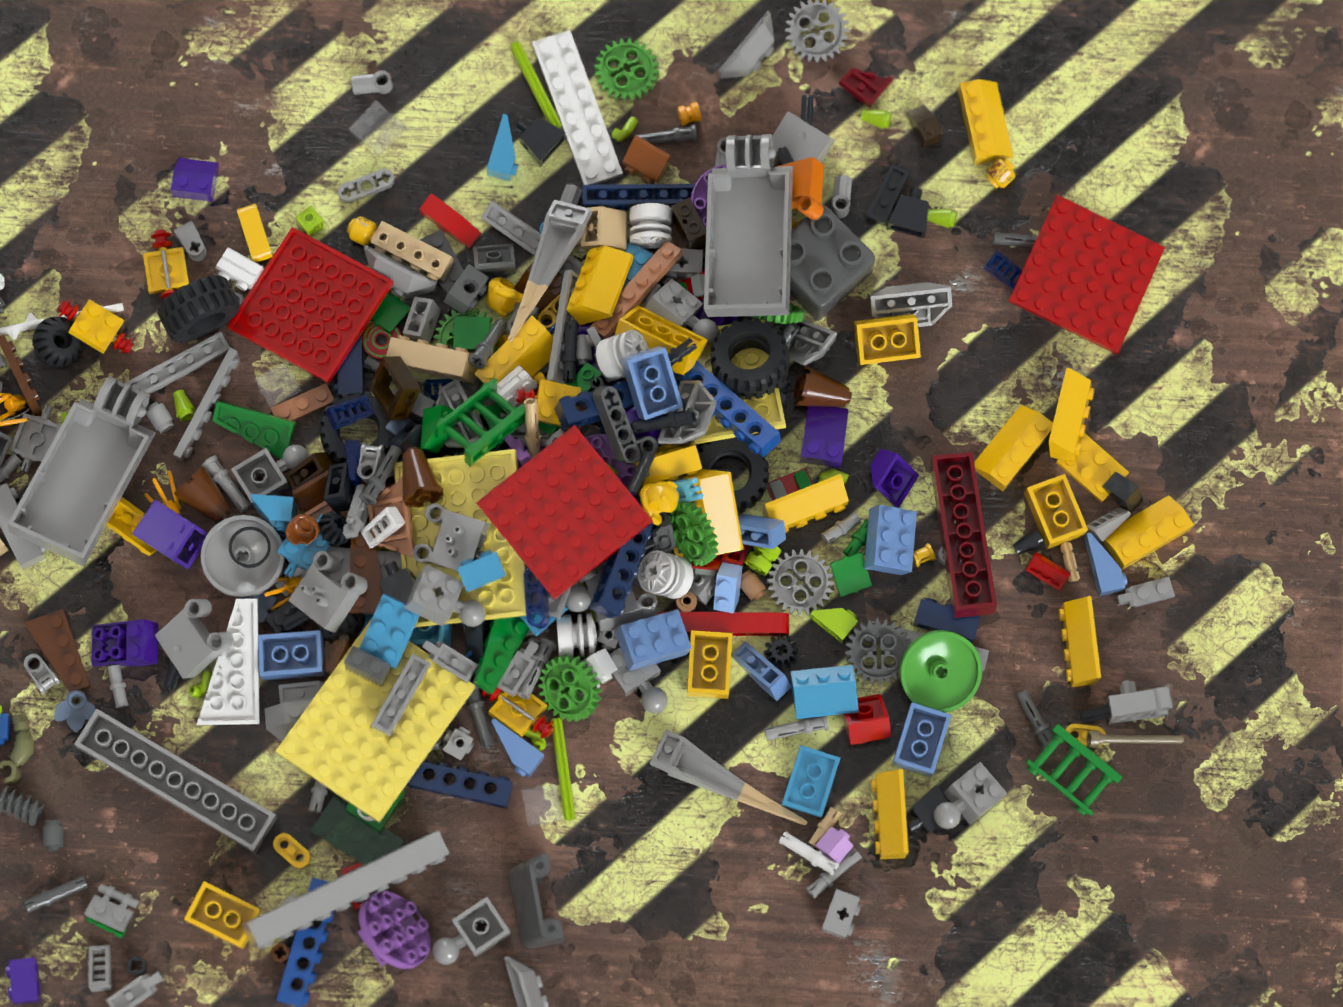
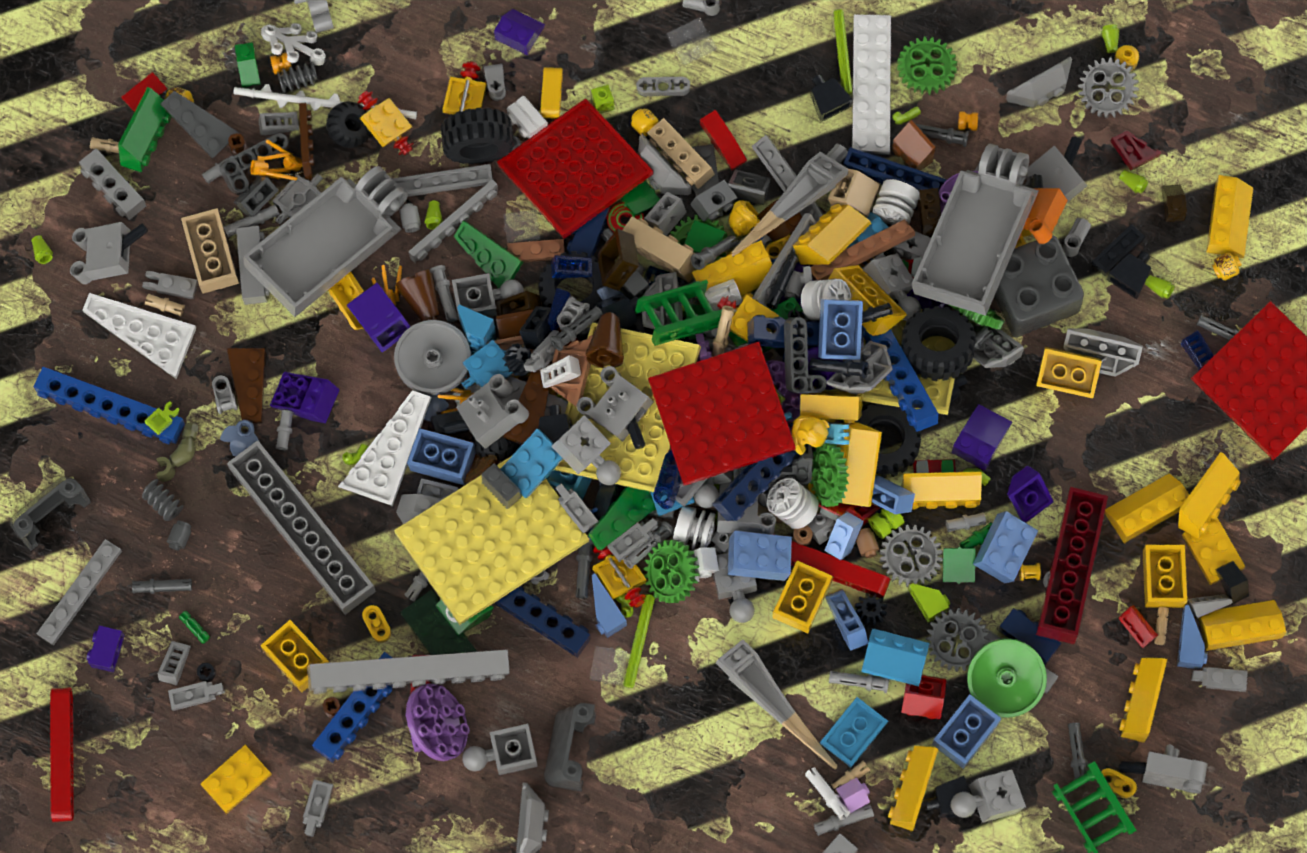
camera: 30 degrees right, 5 degrees down
light grey plate [85,884,139,932] -> none
light grey piece [155,599,234,690] -> none
black piece [229,526,271,568] -> none
dark orange hair [285,514,320,546] -> none
light grey plate [371,654,431,737] -> none
green slope [420,405,455,454] -> none
light grey brick [441,726,474,760] -> none
dark azure brick [457,550,507,592] -> none
dark azure slope [487,114,518,181] -> none
black pin [627,451,656,494] -> none
reddish brown cone [793,366,852,407] -> none
black cone [1013,529,1045,555] -> none
dark tan piece [1086,731,1184,747] -> none

